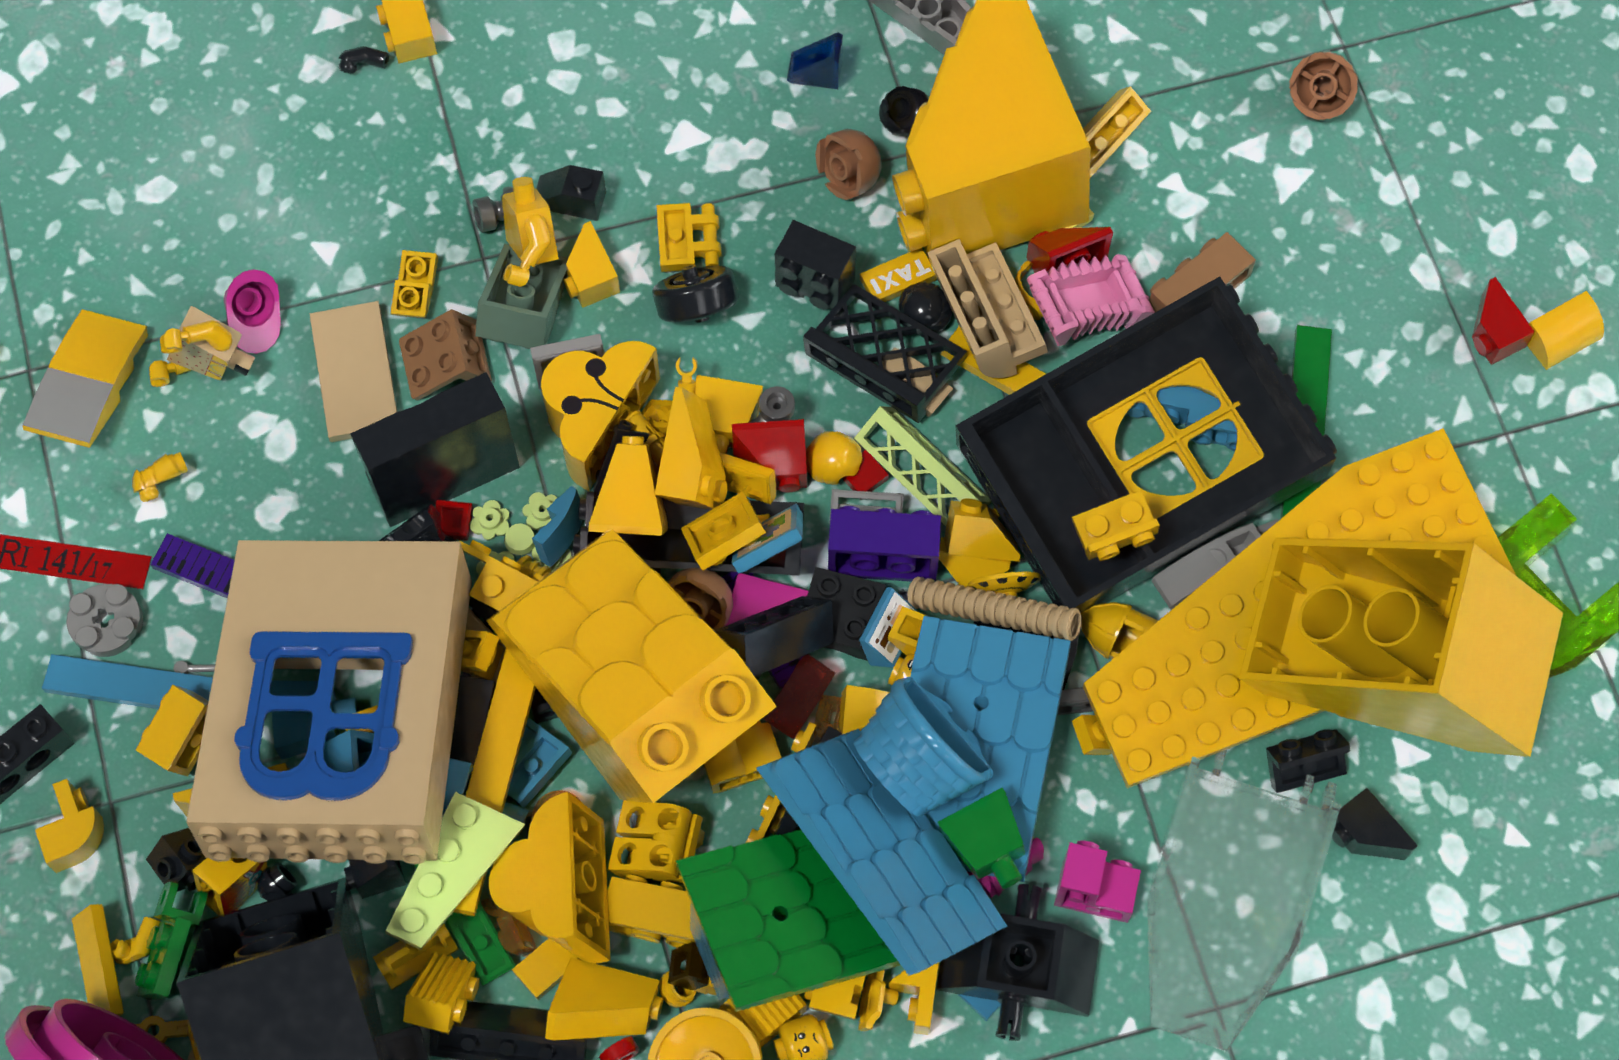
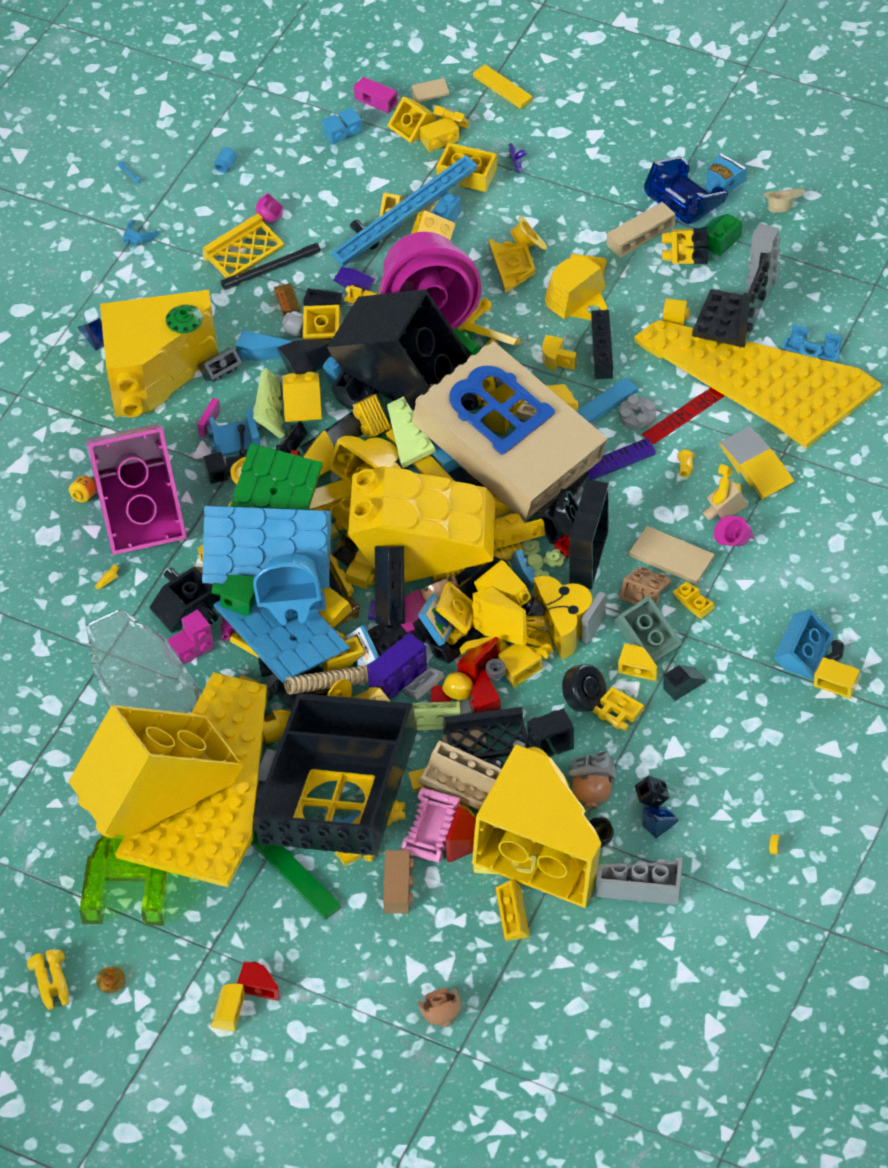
camera: 135 degrees right, 15 degrees down
yellow torso [472,177,559,287] -> none
clear red slope [762,654,836,739] -> none
yellow bracket [1072,490,1160,561] -> none
none -> black slope [333,533,357,566]
none -> red slope [469,670,501,713]
none -> light grey slope [570,751,616,781]
none -> black brick [635,775,670,808]
none -> dark azure slope [773,609,834,678]

